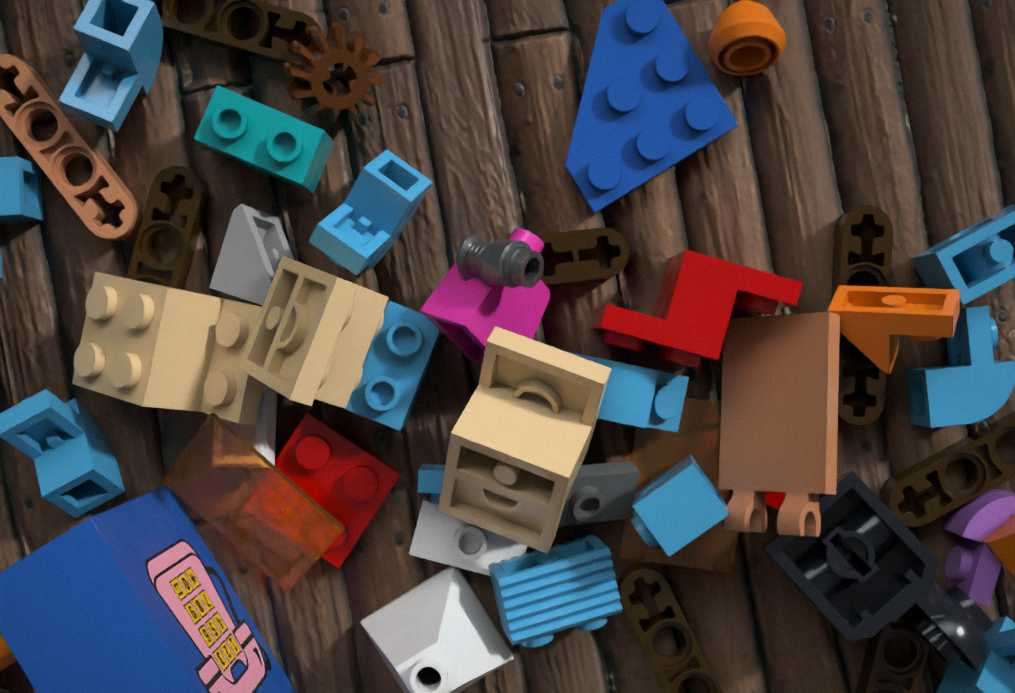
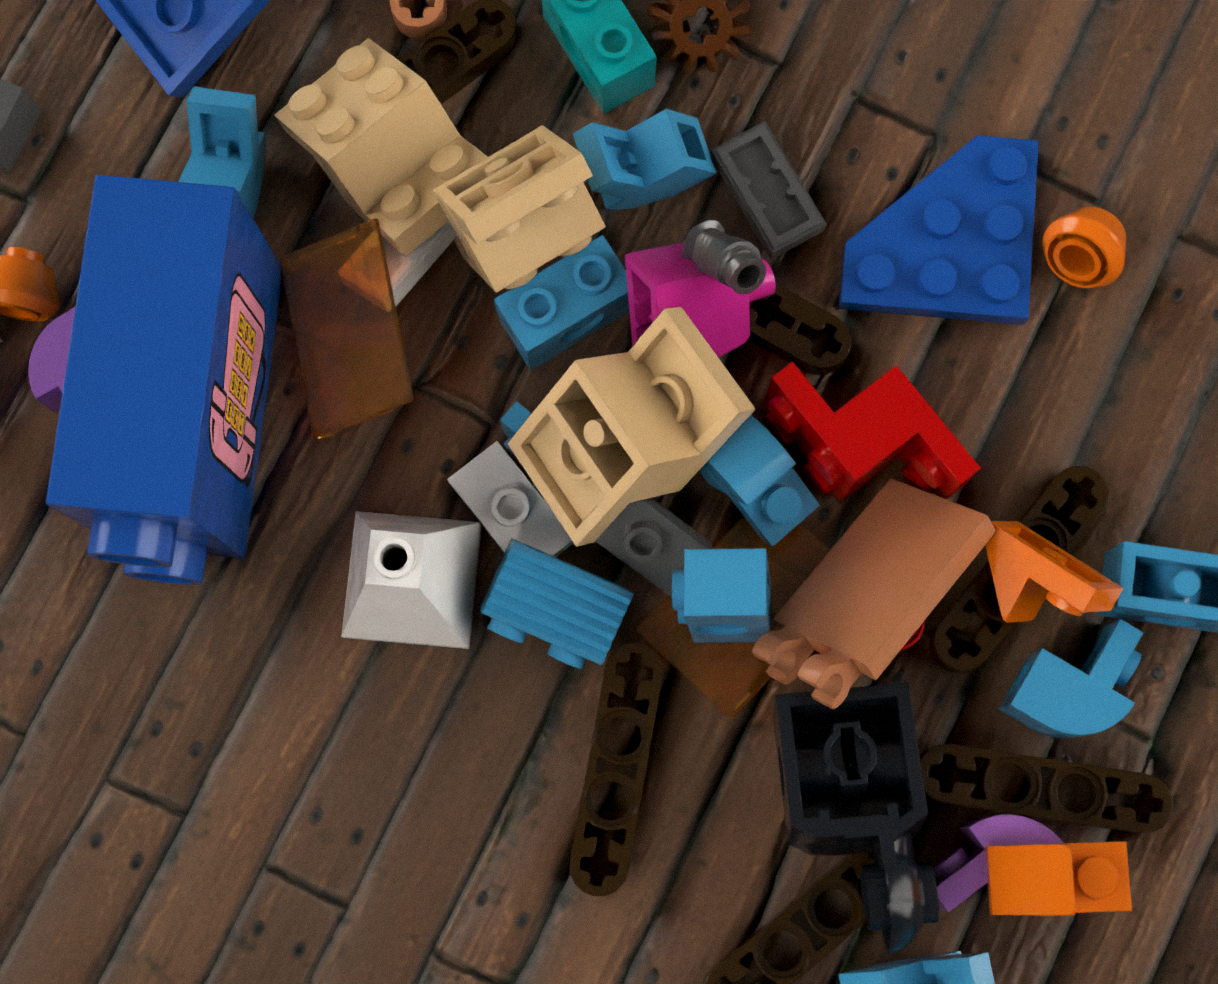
camera: 35 degrees right, 10 degrees down
light grey slope [209,204,294,306] -> none
red plate [245,411,403,569] -> none
none -> dark grey plate [711,121,827,260]

